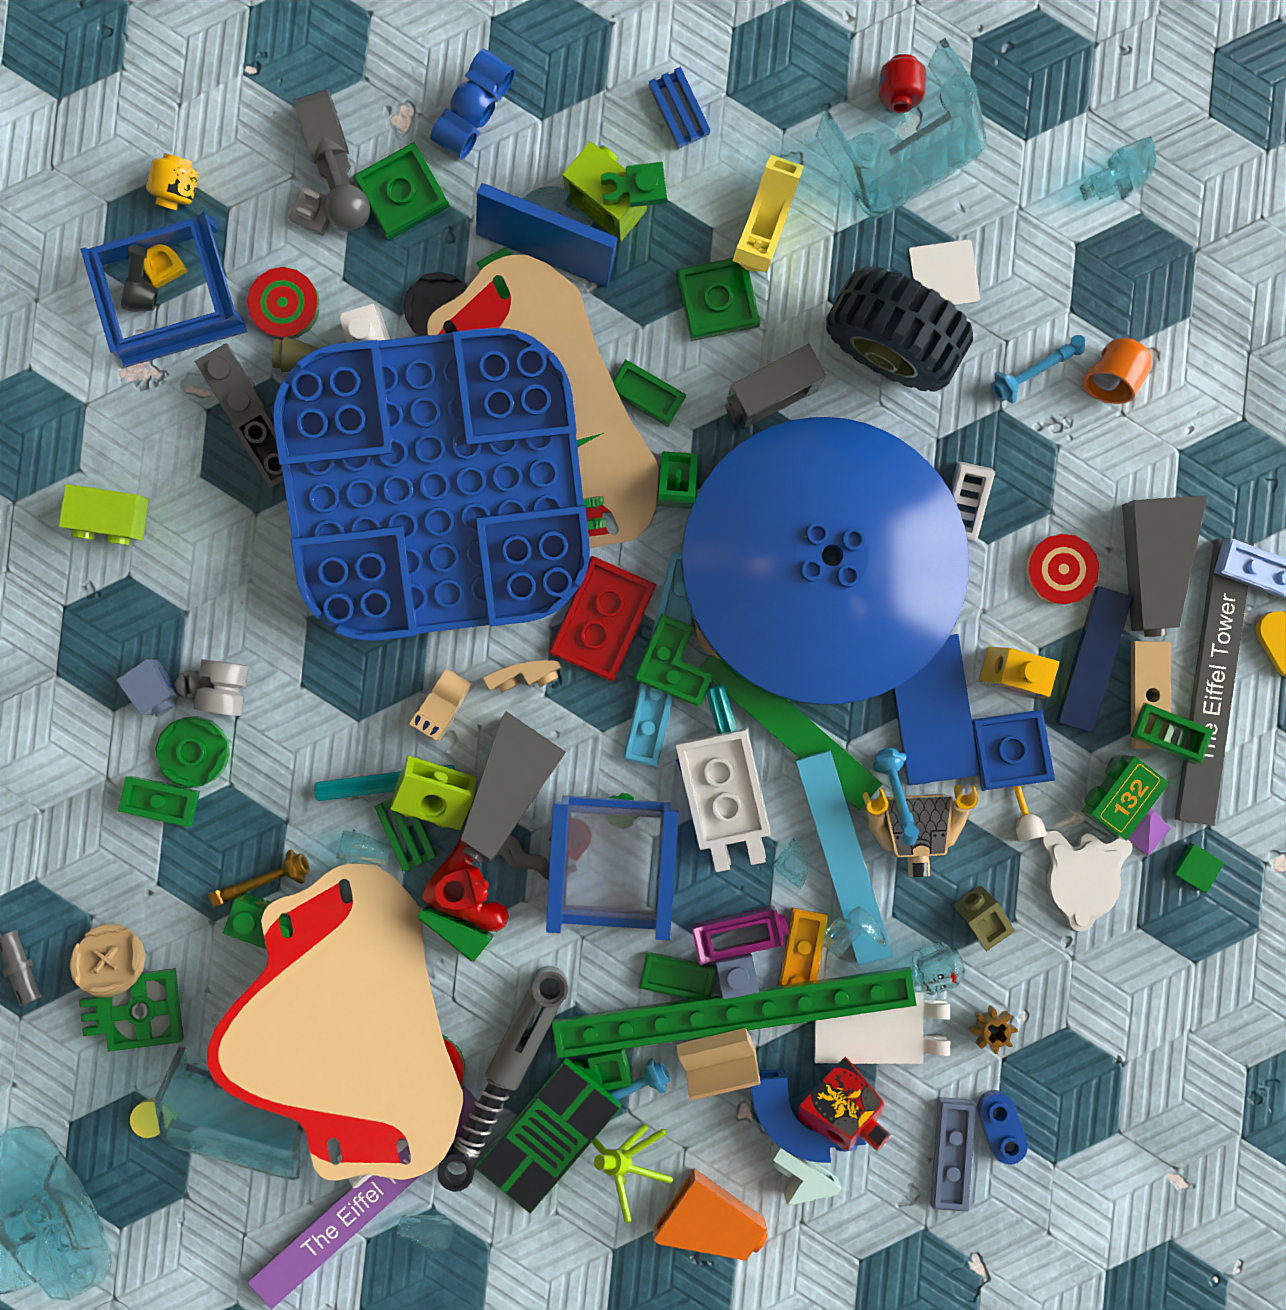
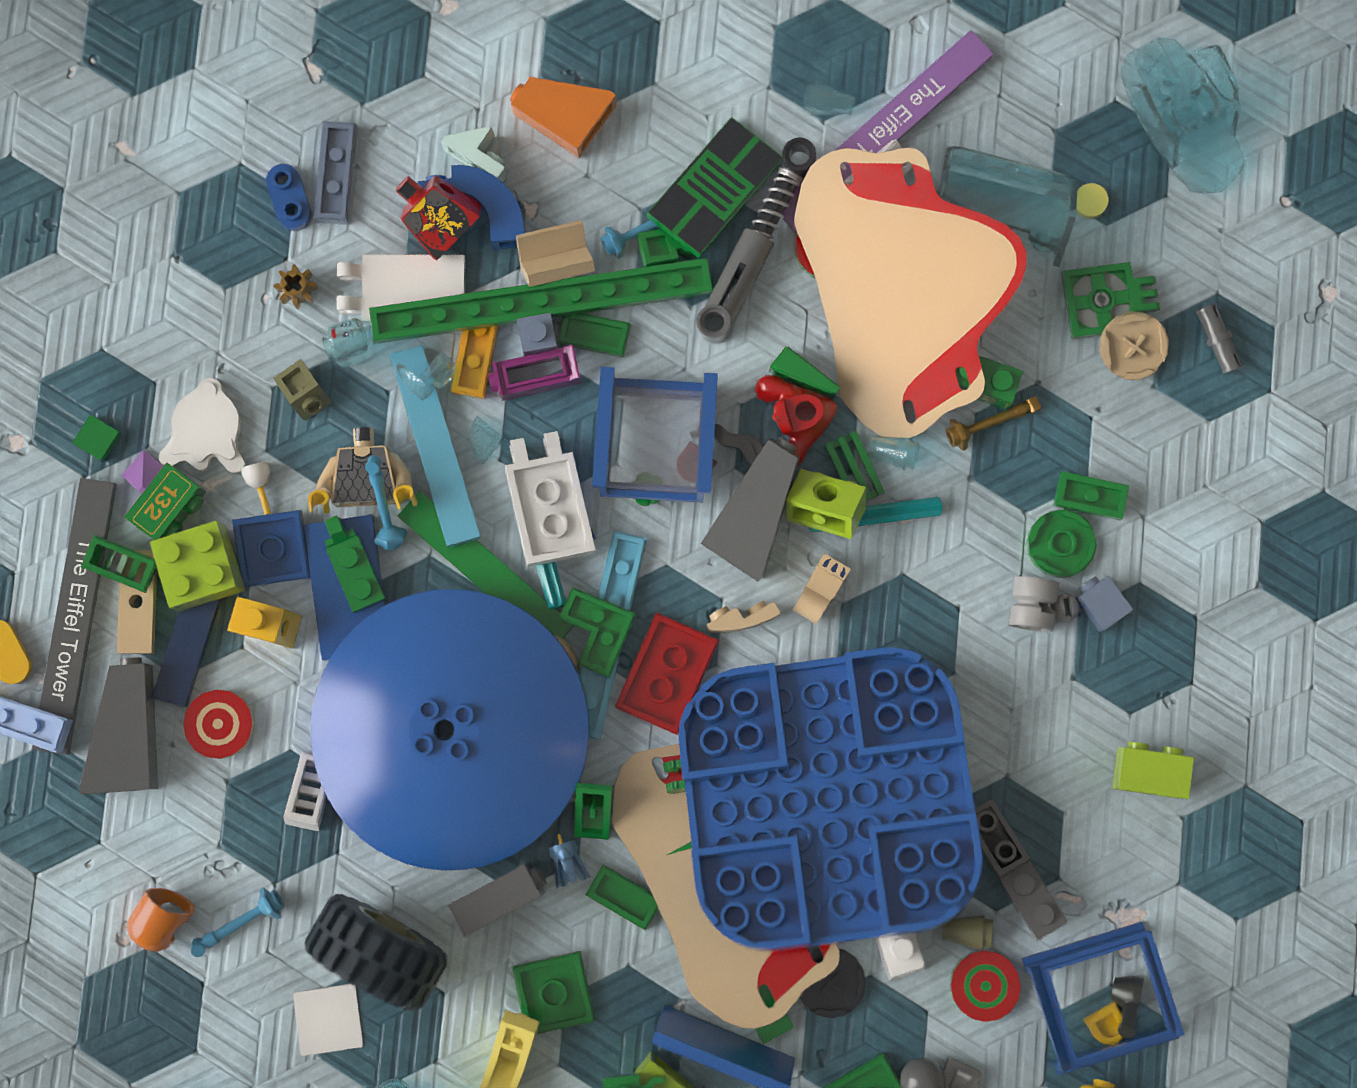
camera: 175 degrees left, 5 degrees down
lime plant [591,1124,673,1224] -> none
none -> lime brick [150,520,245,612]
none -> green hinge [324,515,386,613]
none -> flat silver piece [549,834,591,889]

